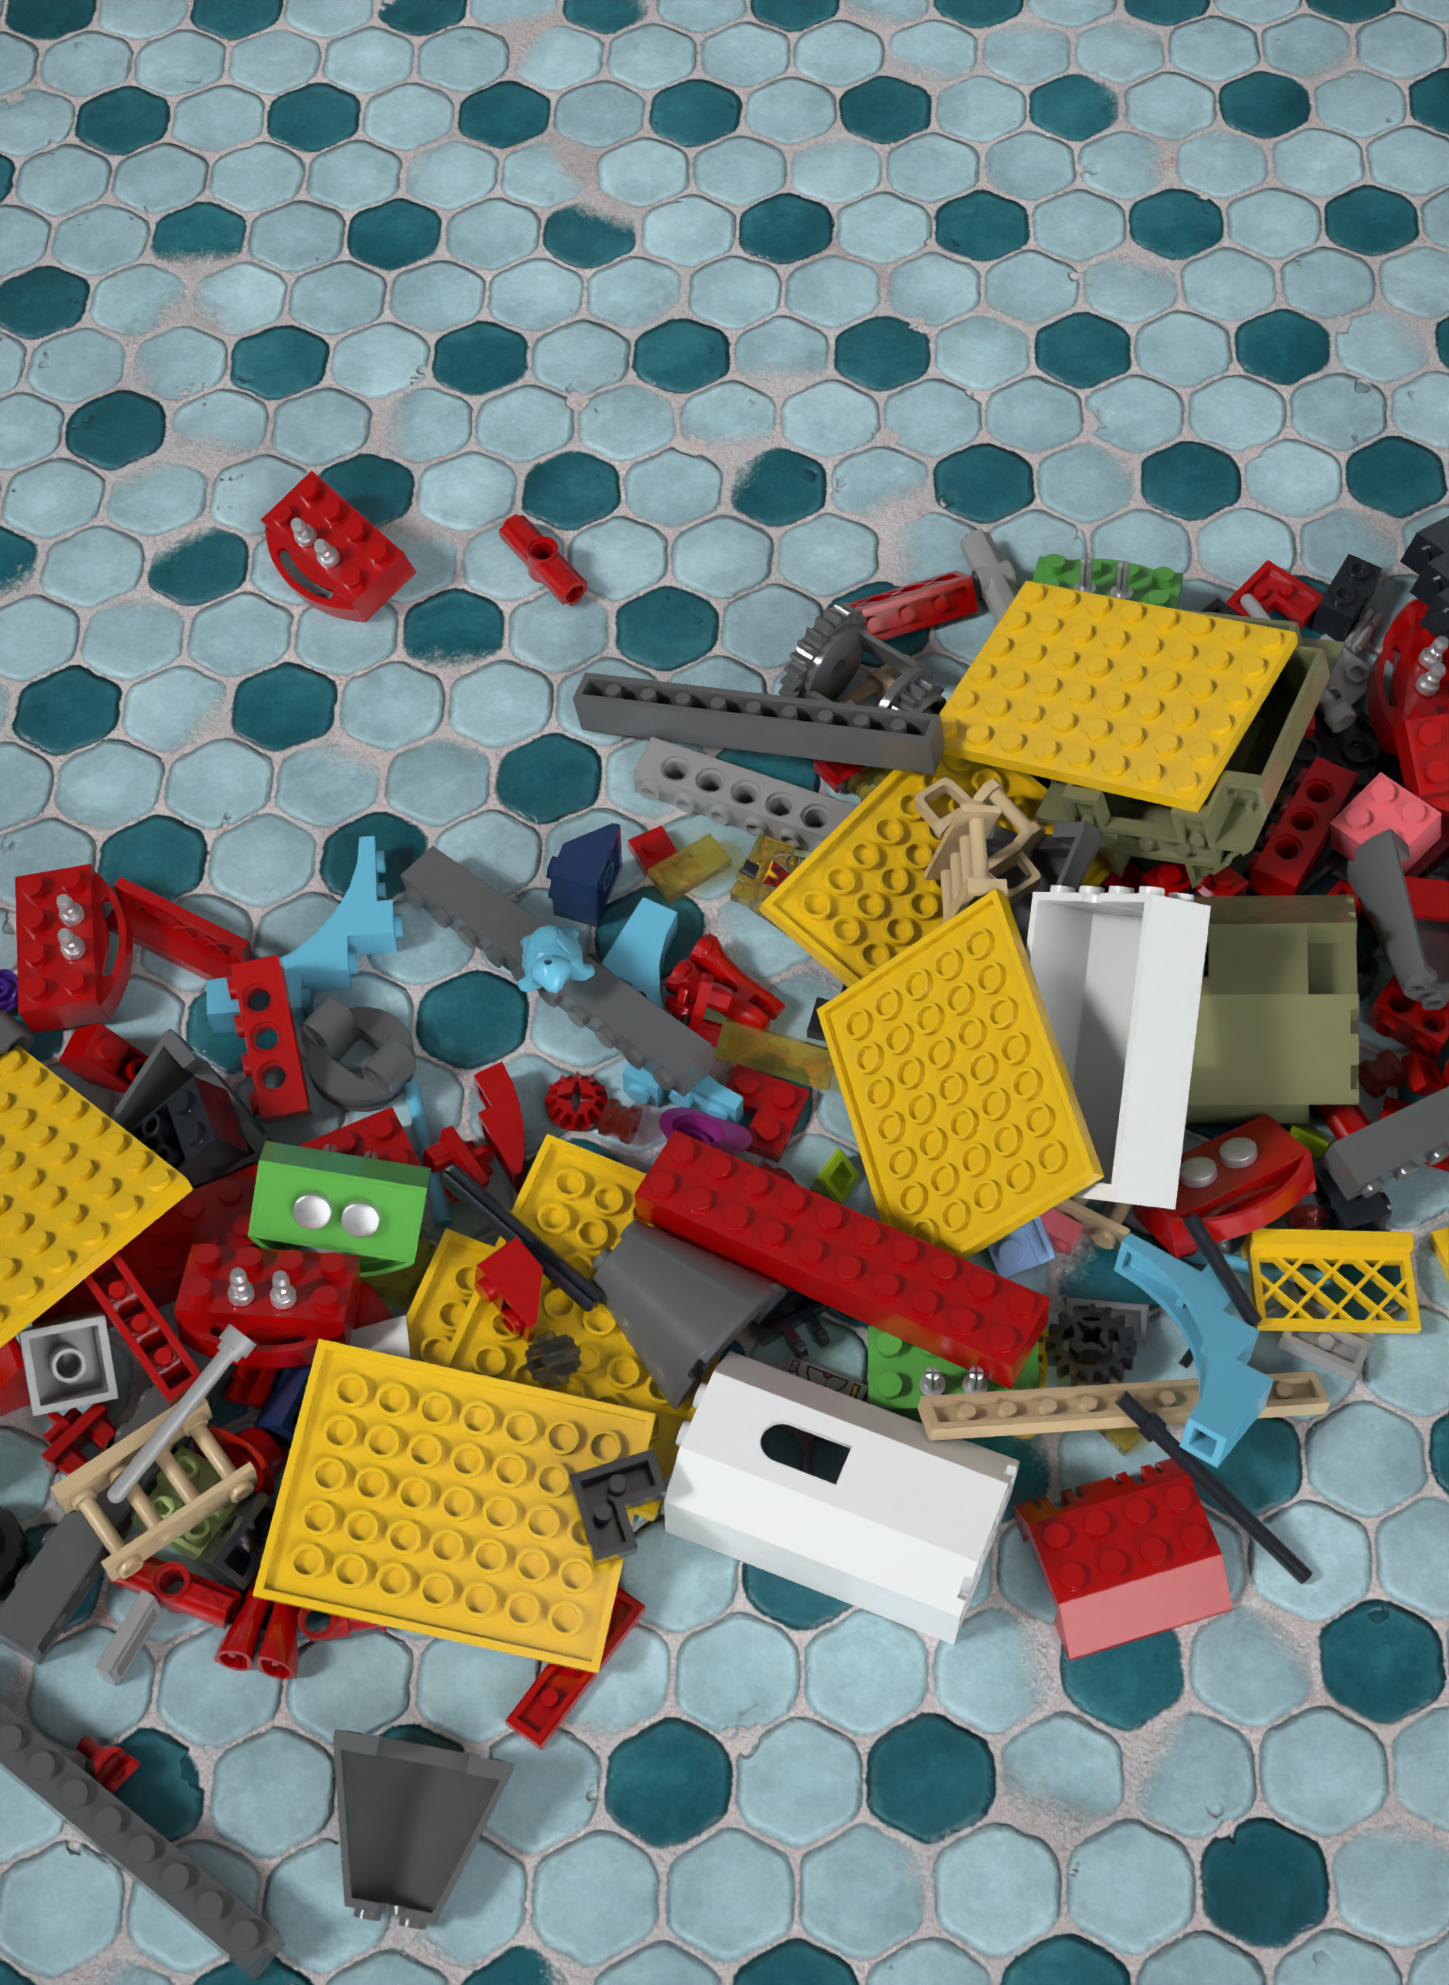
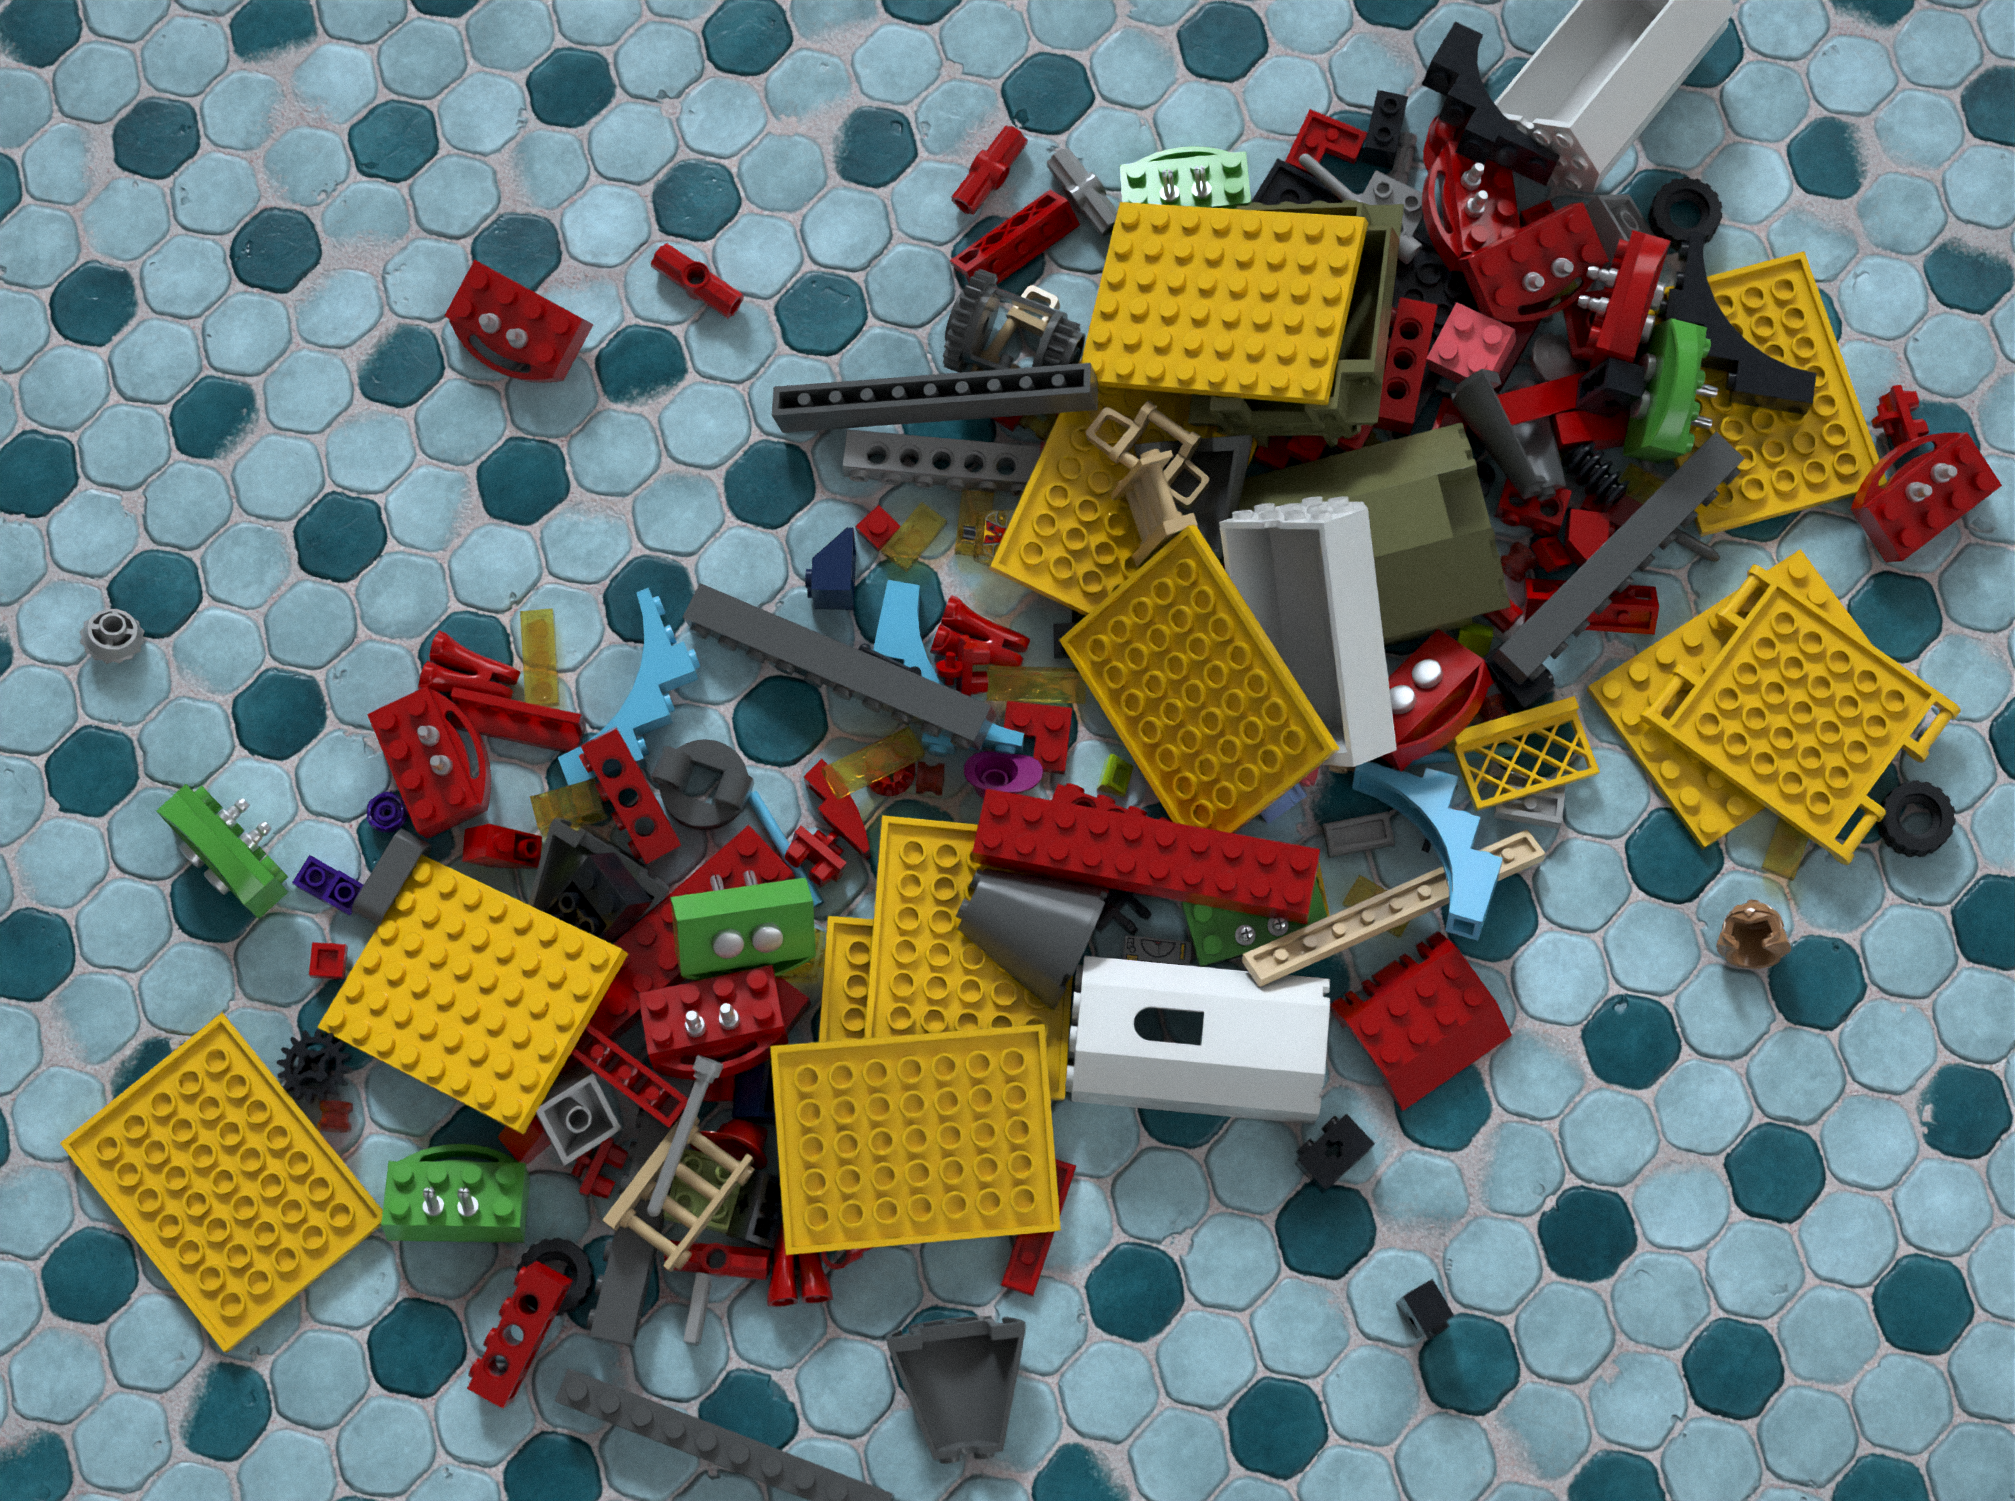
camera: 15 degrees left, 15 degrees up
red piece [77,1736,141,1794] -> none
white sticker [350,1315,411,1359] -> none
black axle [440,1164,603,1312] -> none
red slope [474,1236,543,1343] -> none
medium azure animal [518,925,595,993] -> none
clear smoke gear [524,1331,581,1387] -> none
black brick [568,1449,667,1567] -> none
black gear [1045,1303,1137,1387] -> none
black bar [1115,1391,1313,1584] -> none
black bar [1182,1212,1263,1326] -> none
none -> red piece [418,631,521,699]
none -> clear yellow plate [520,608,560,707]
none -> clear yellow brick [530,779,607,837]
none -> clear yellow plate [822,726,925,800]
none -> red piece [951,125,1028,215]
none -> black brick [1295,1114,1375,1194]
none -> black brick [1396,1279,1454,1340]

